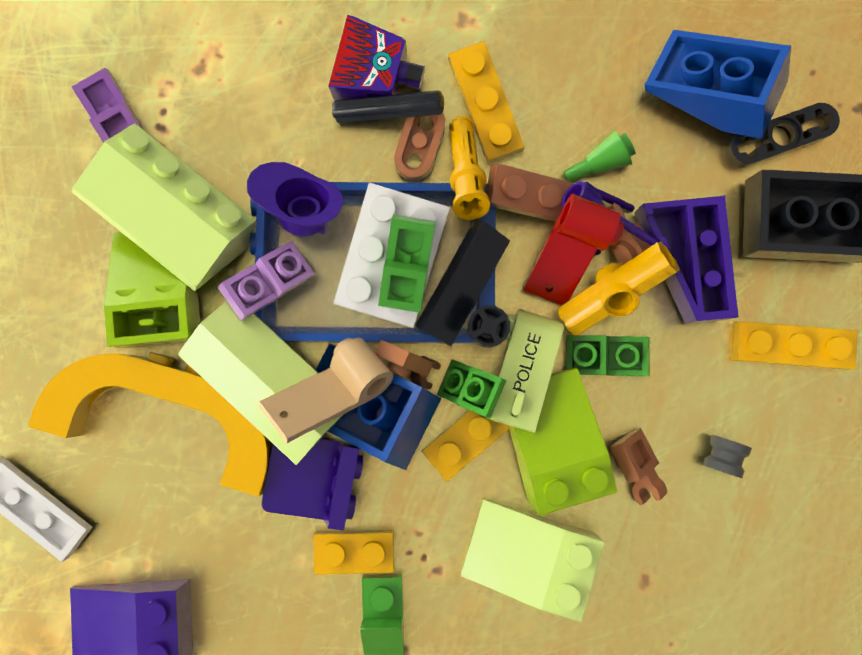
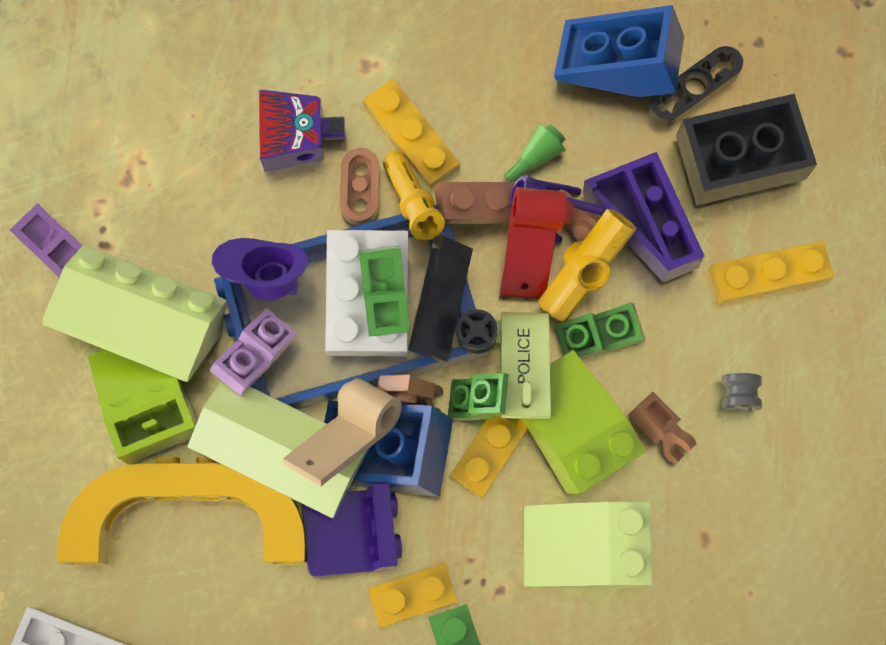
camera: 25 degrees left, 10 degrees down
black axle [332,90,444,123] -> none

